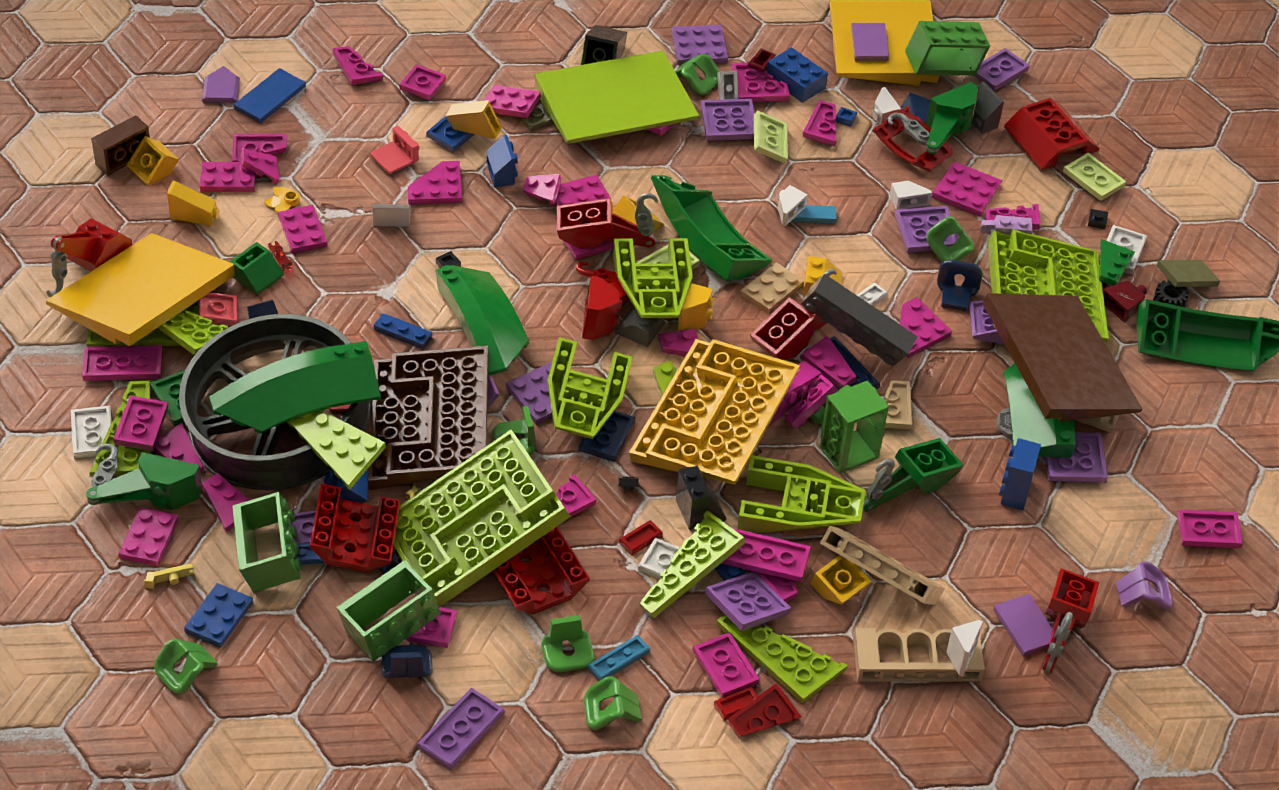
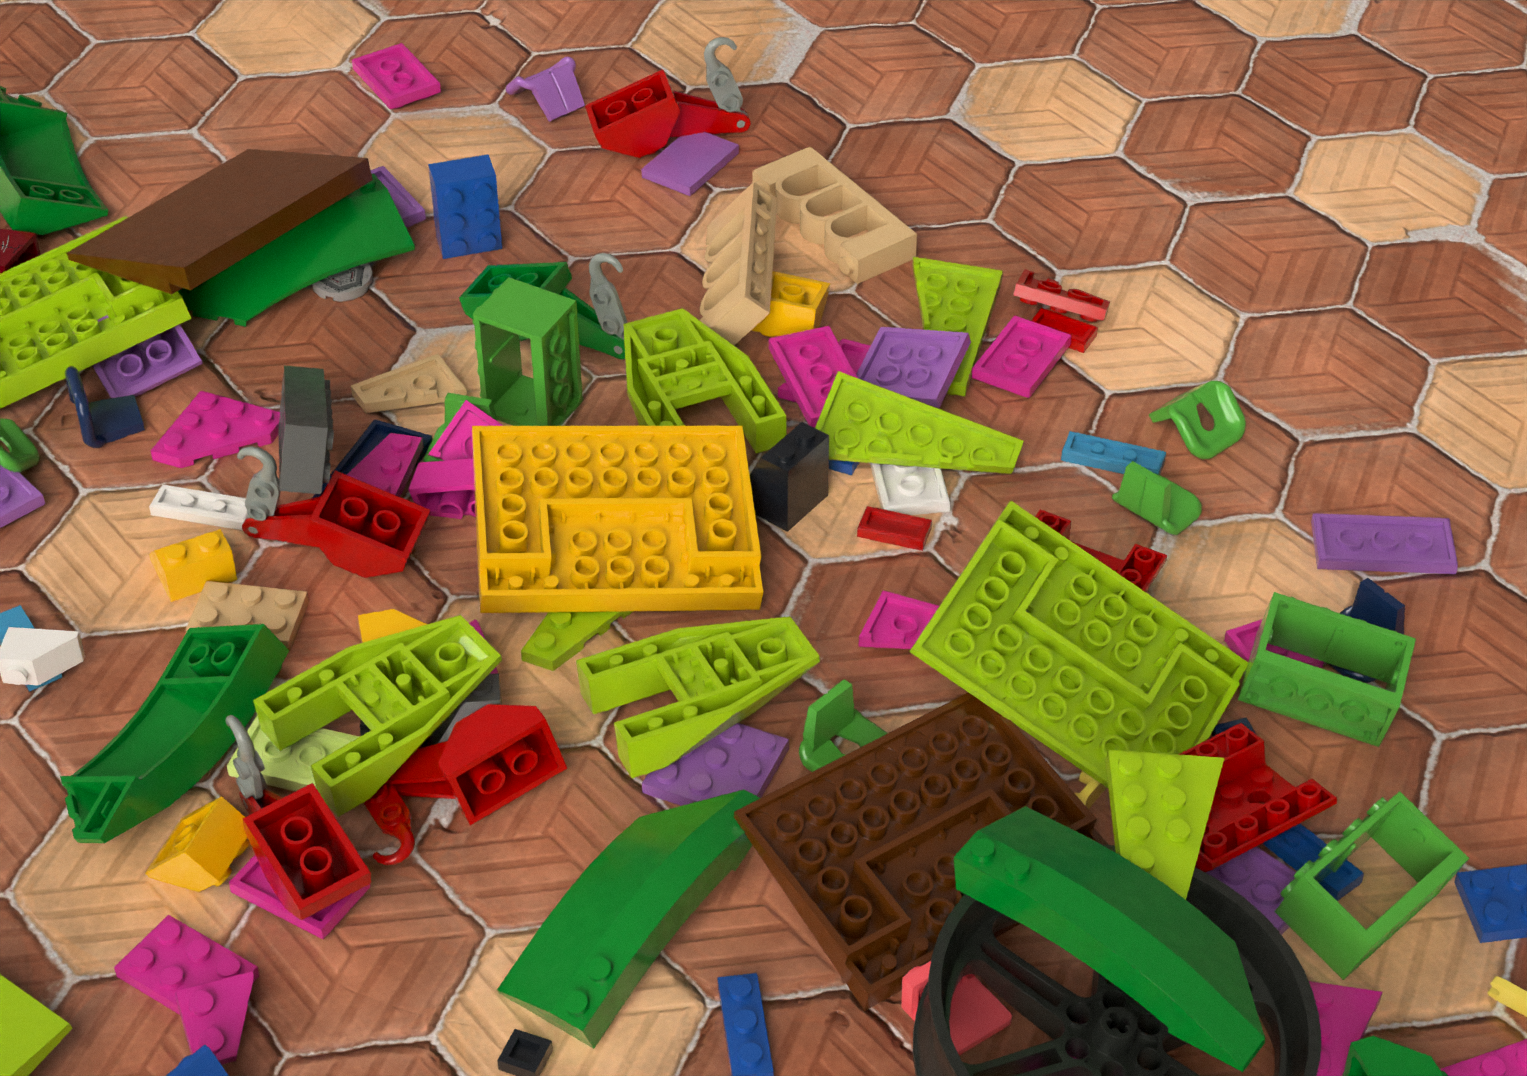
camera: 120 degrees left, 5 degrees down
black plate [618,476,639,490] -> none
white slope [946,620,983,677] -> none

